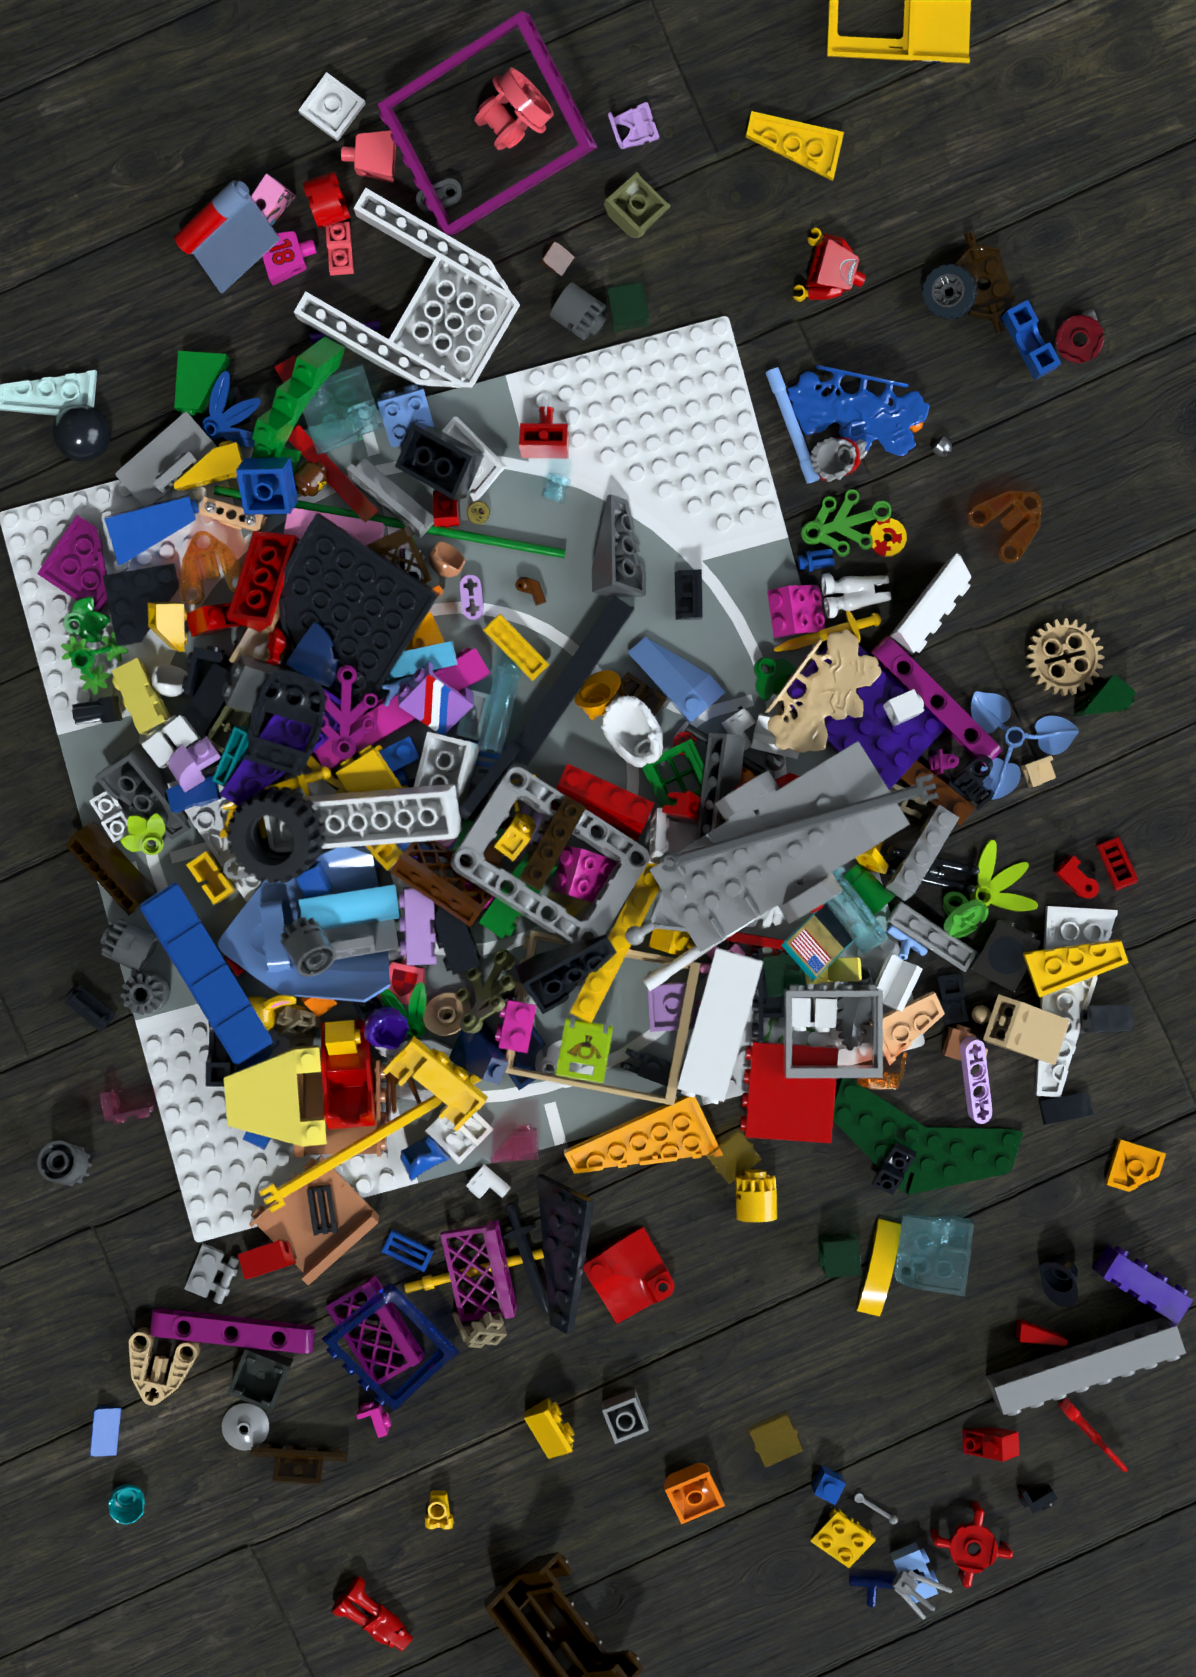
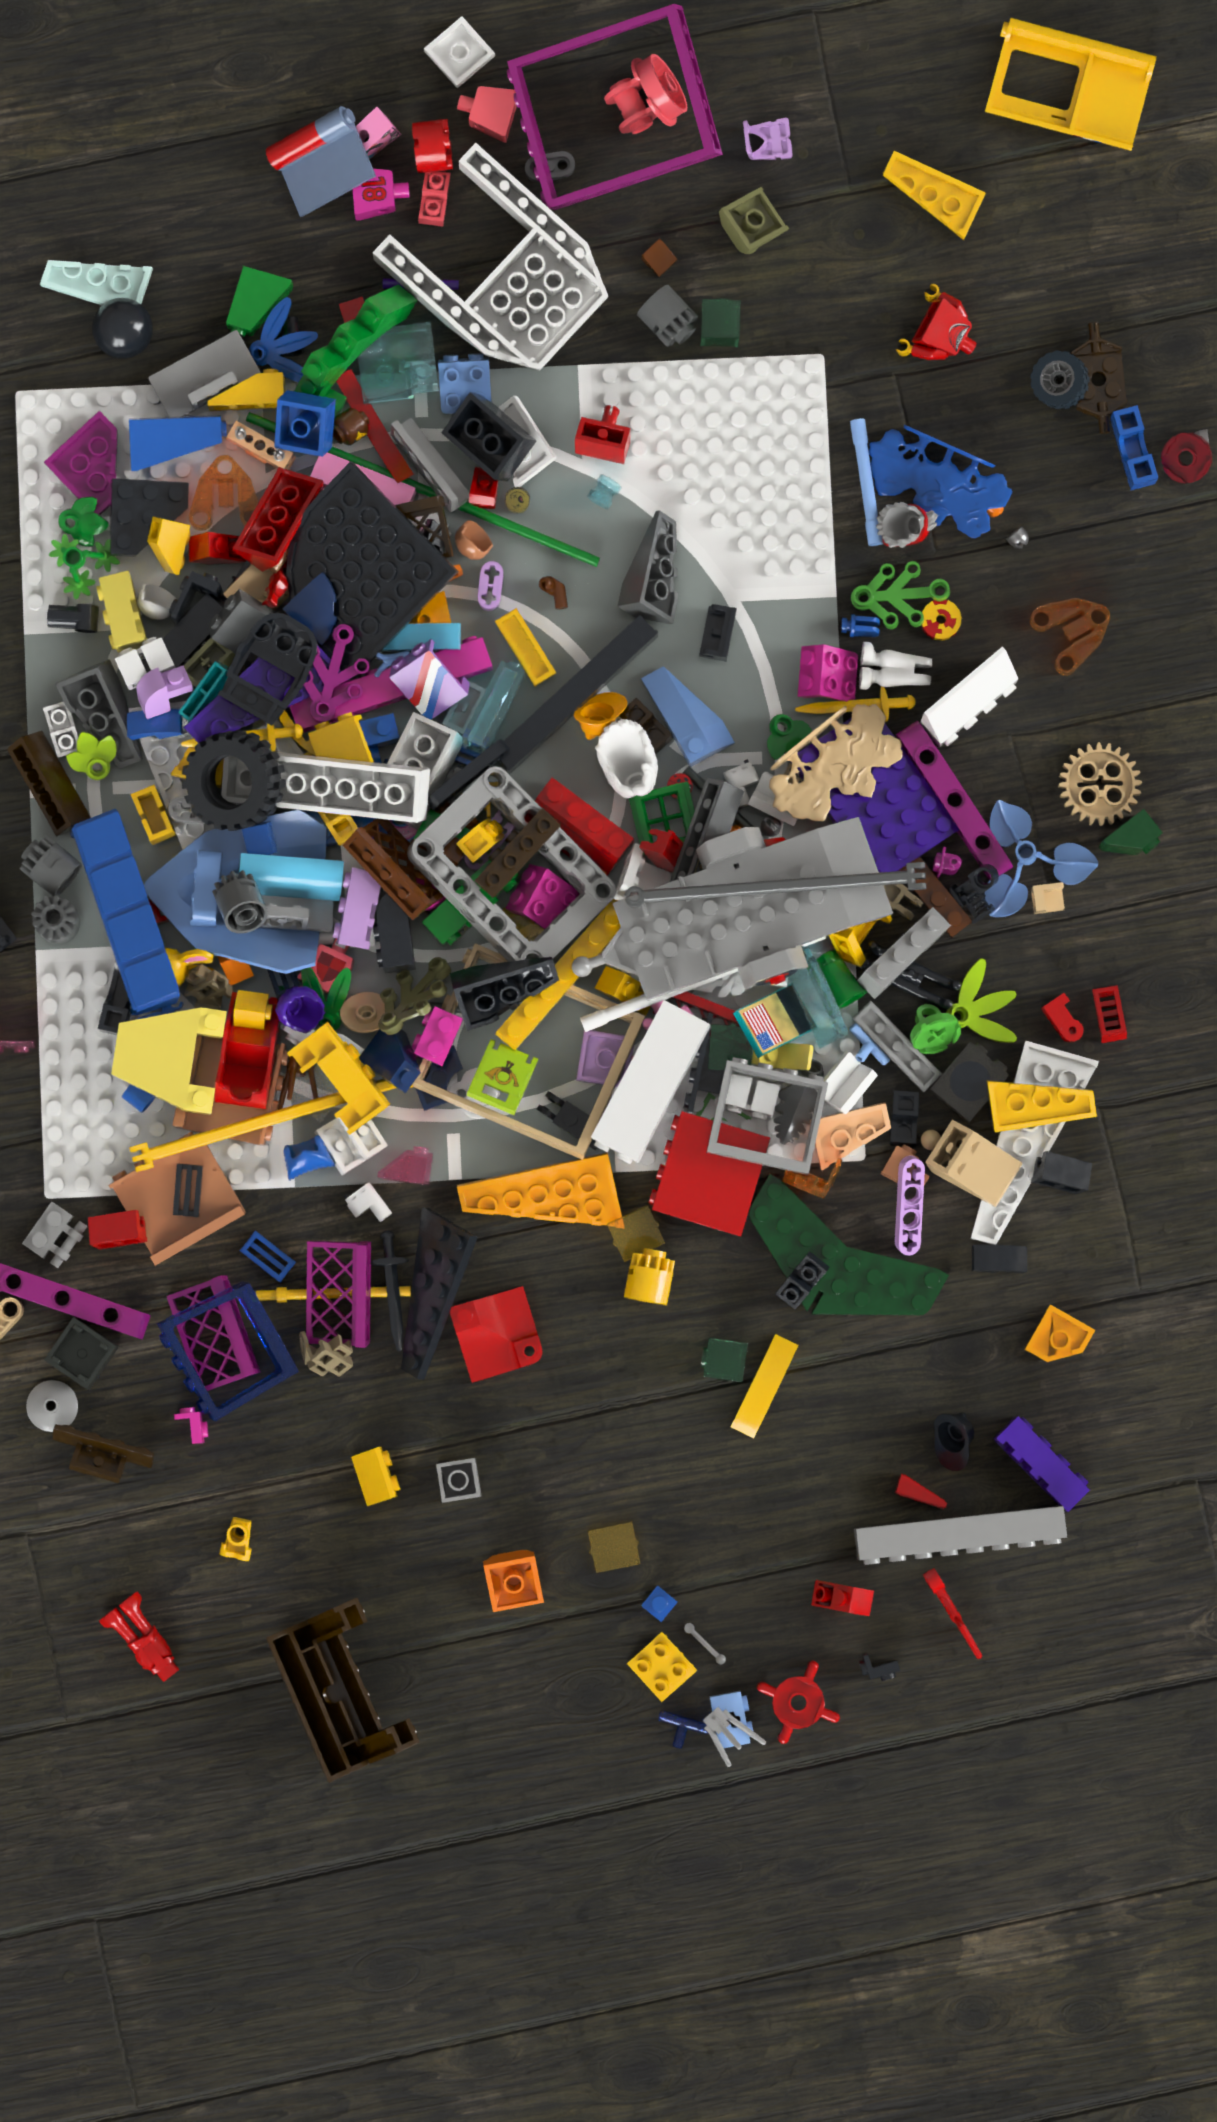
camera: 15 degrees right, 5 degrees down
white brick [883,689,925,727] -> none
clear light blue slope [894,1214,974,1296] -> none

